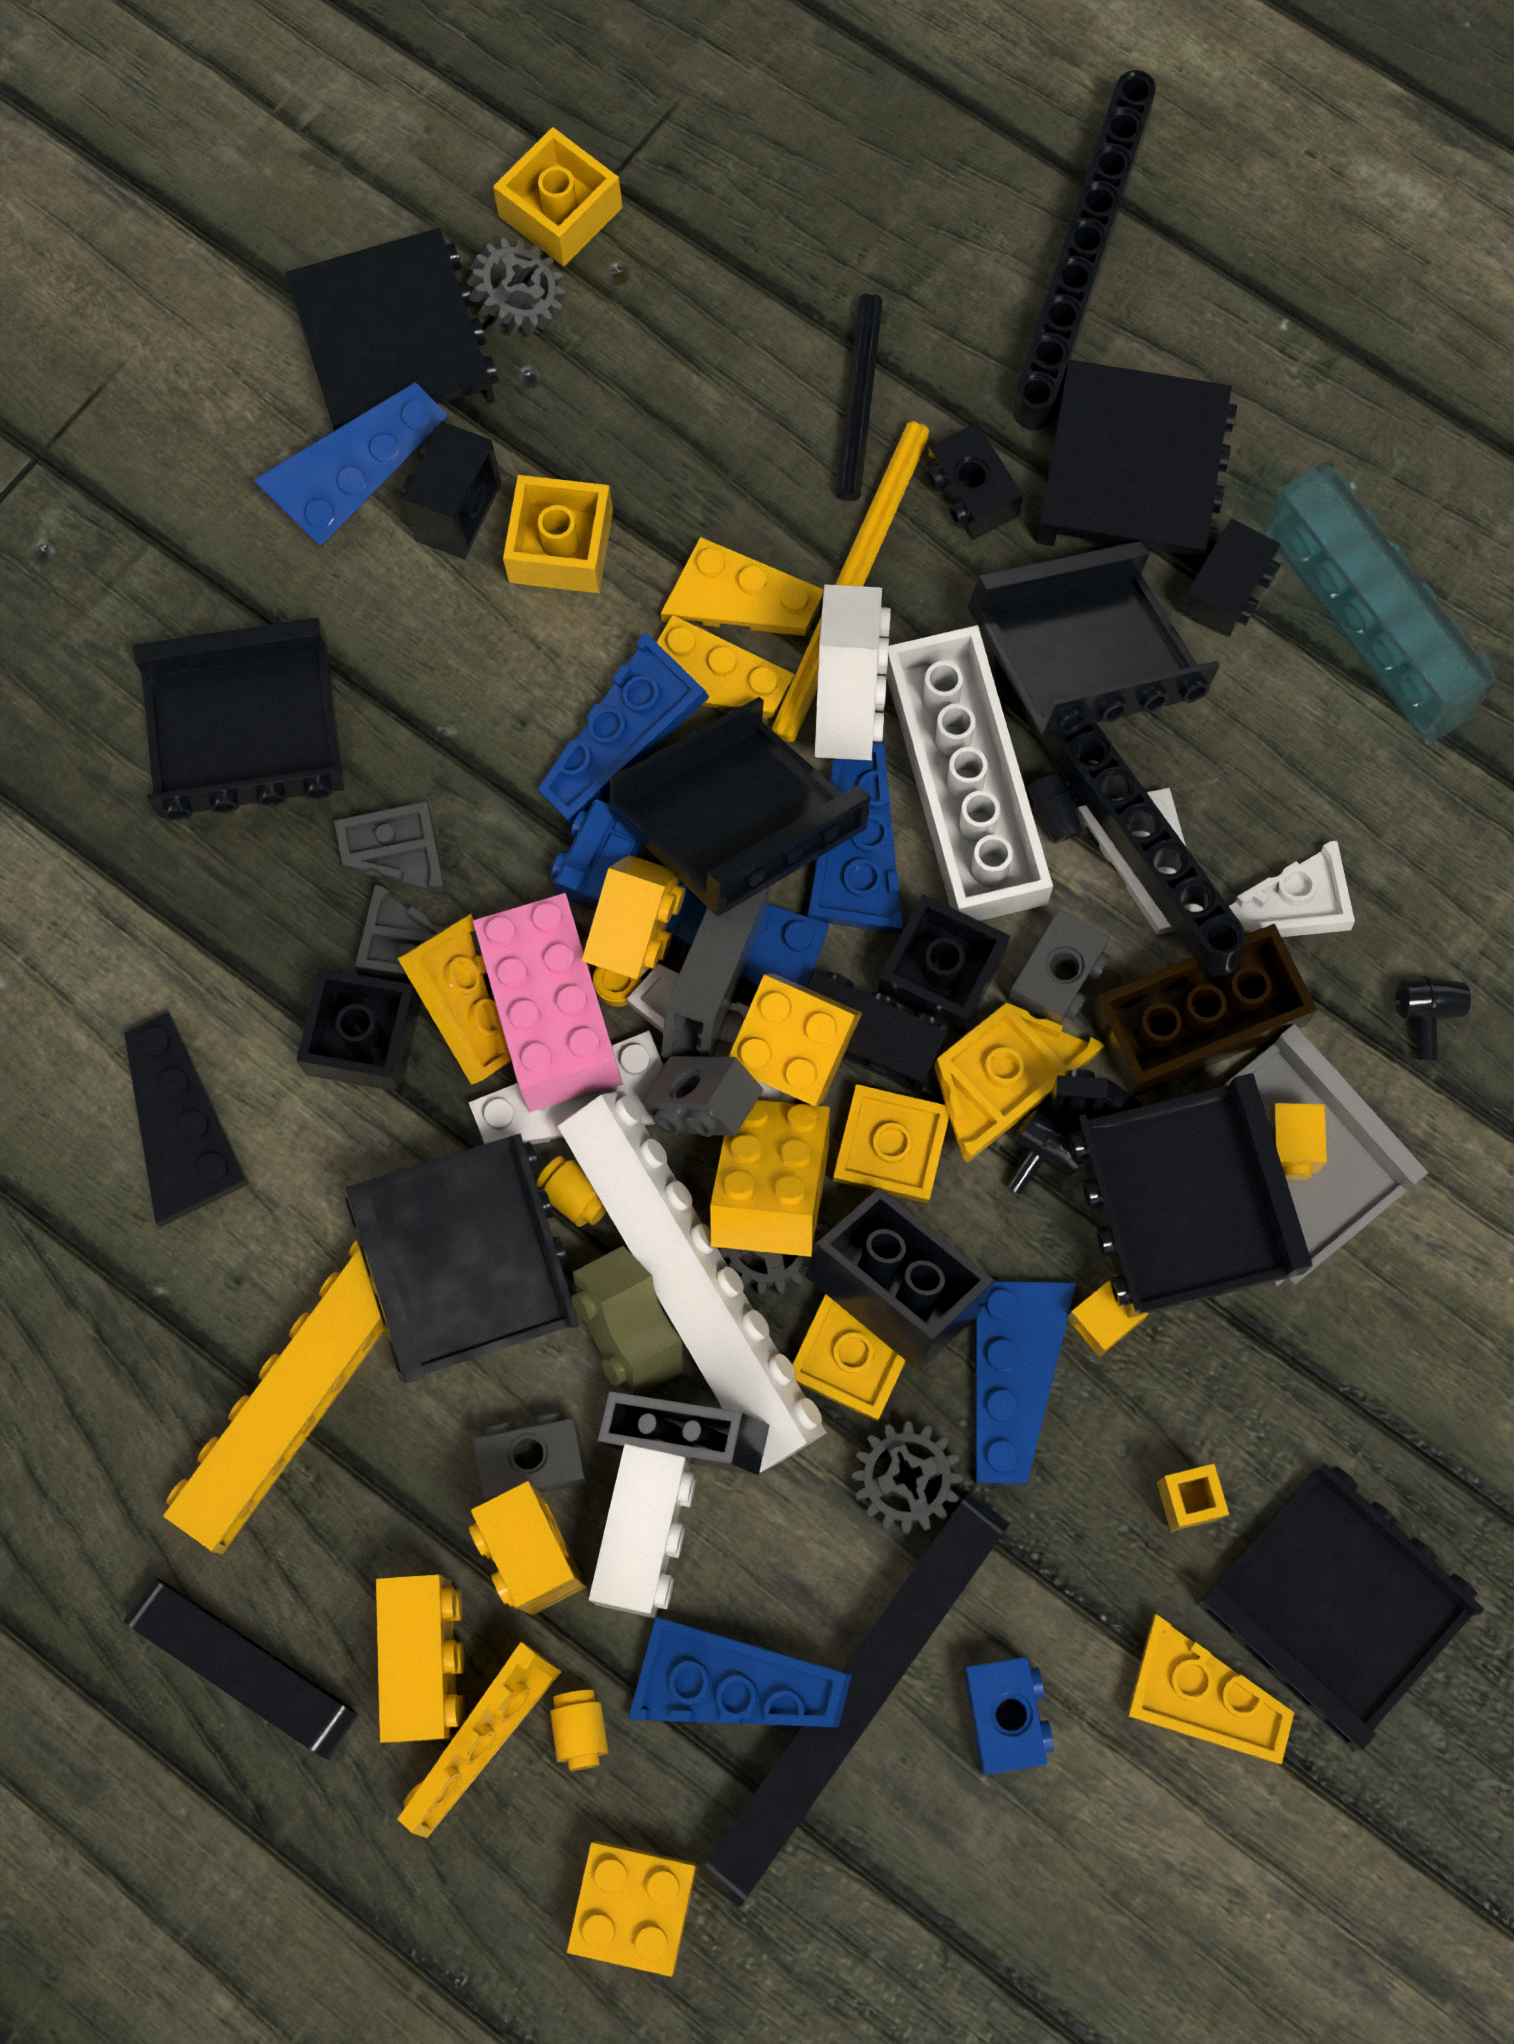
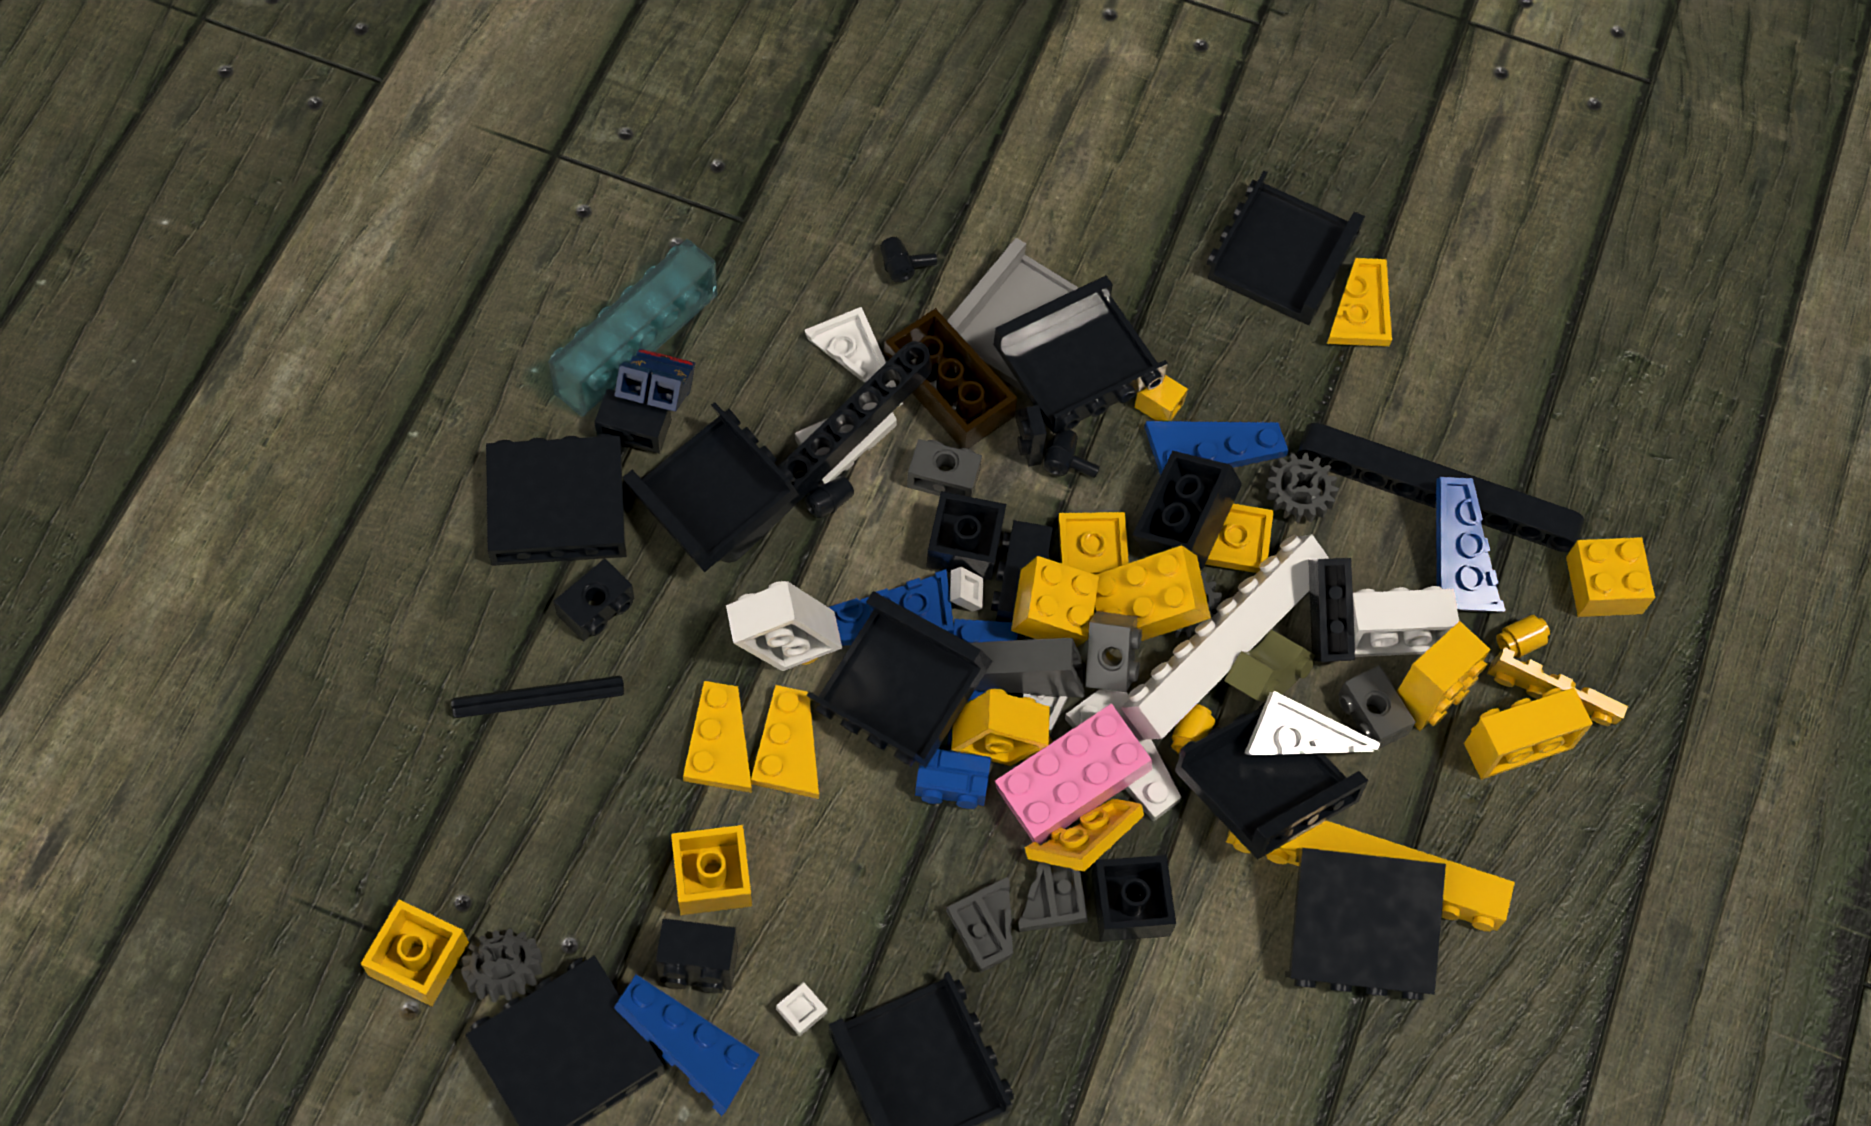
camera: 115 degrees left, 10 degrees down
black beam [123,1576,359,1760] -> none
black wing [124,1012,250,1227] -> none
blue wing [538,632,709,826] -> none
yellow axle [772,421,929,743] -> none
white brick [886,625,1053,921] -> none
yellow wing [934,1002,1104,1163] -> none
blue brick [963,1657,1054,1775] -> none
black beam [1013,70,1156,430] -> none
yellow brick [1157,1463,1229,1532] -> none
yellow brick [1267,1103,1327,1180] -> none
none -> dark blue hips [615,348,696,412]
none -> white plate [776,983,828,1037]
none -> white plate [950,567,983,612]
none -> white wing [1245,692,1380,755]
none -> black panel [1285,848,1446,1000]

